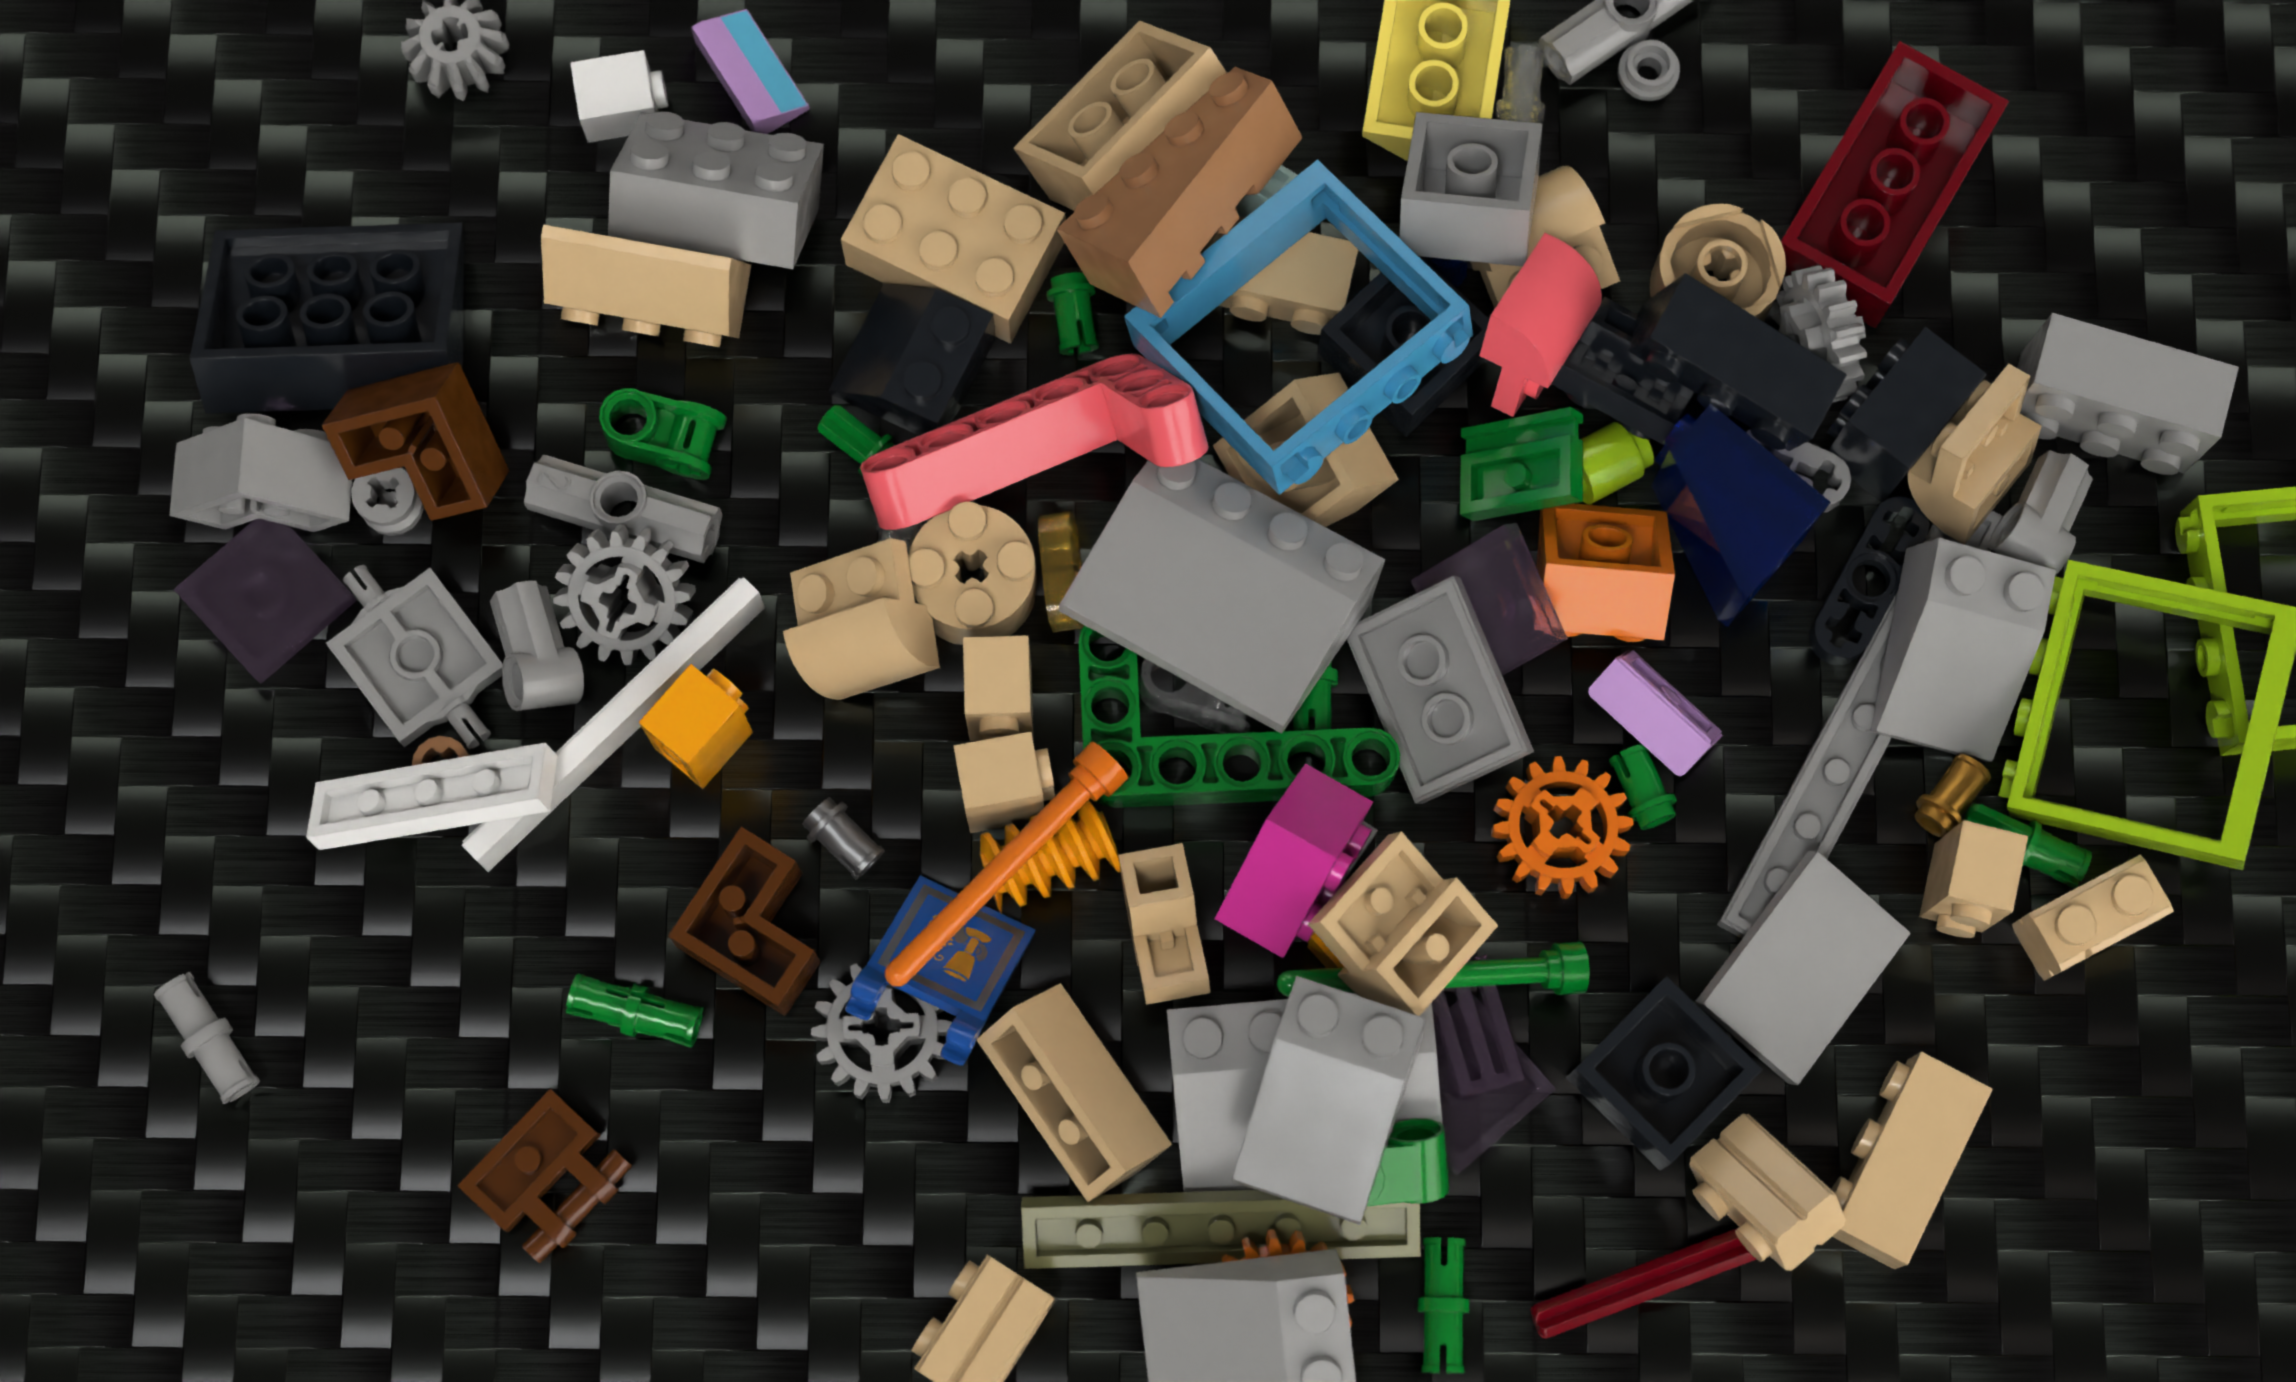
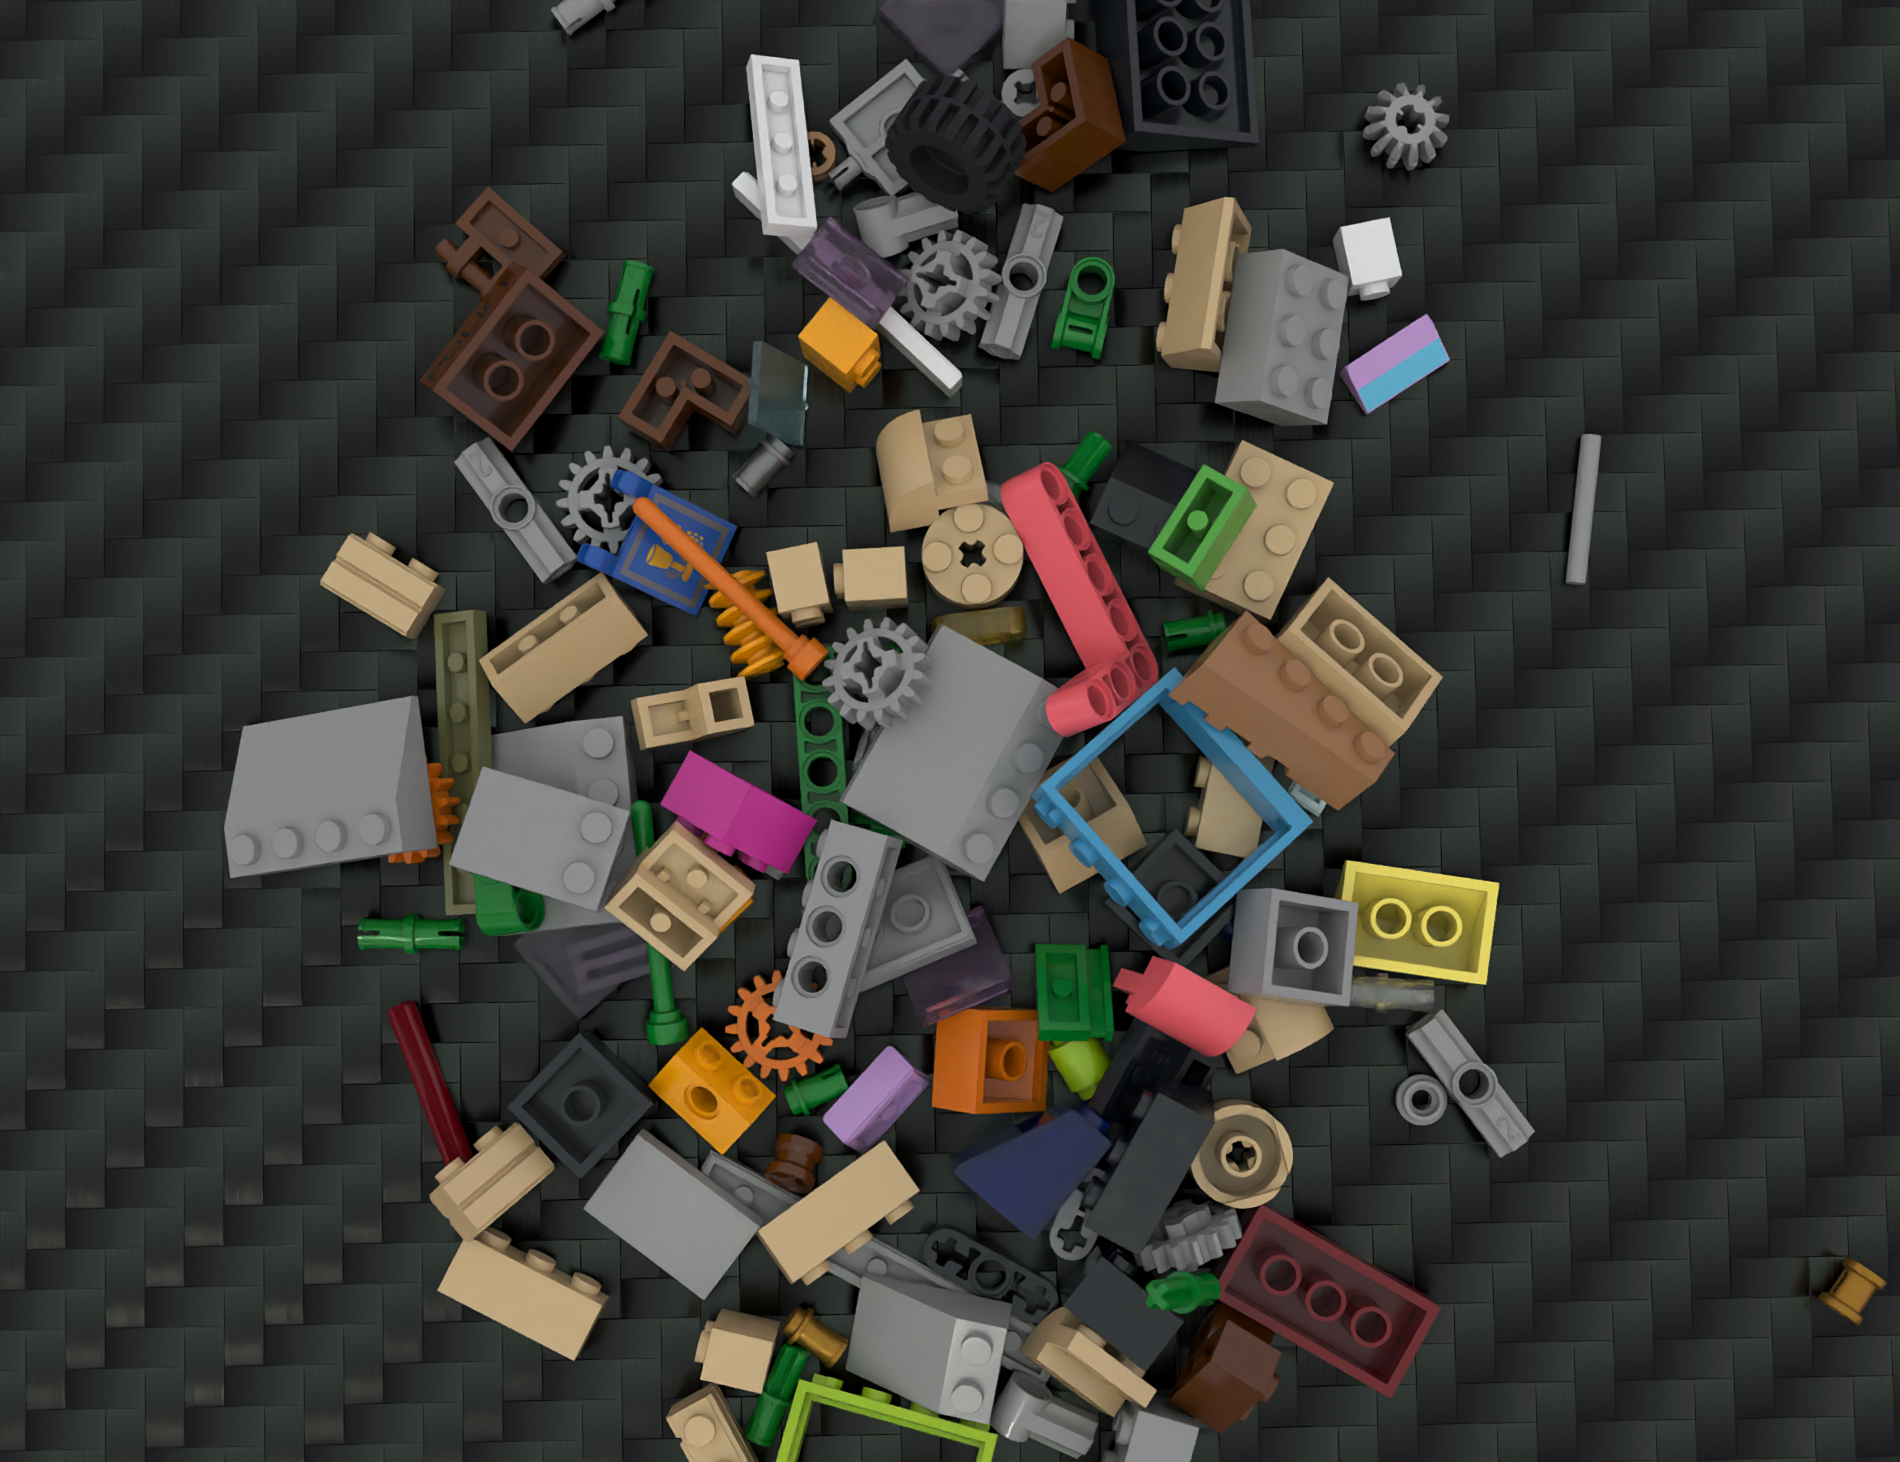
camera: 90 degrees right, 10 degrees up
none -> reddish brown brick [419,261,604,451]
none -> light grey piece [454,437,577,584]
none -> light orange brick [648,1027,776,1155]
none -> clear light blue piece [748,341,808,446]
none -> tan brick [756,1140,920,1286]
none -> reddish brown wheel [764,1134,825,1193]
none -> light grey brick [773,819,903,1038]
none -> clear purple tile [791,216,909,329]
none -> light grey gear [822,617,934,730]
none -> black tyre [885,75,1027,214]
none -> green axle [1145,1271,1221,1314]
none -> bright green brick [1148,464,1257,592]
none -> reddish brown brick [1168,1301,1282,1434]

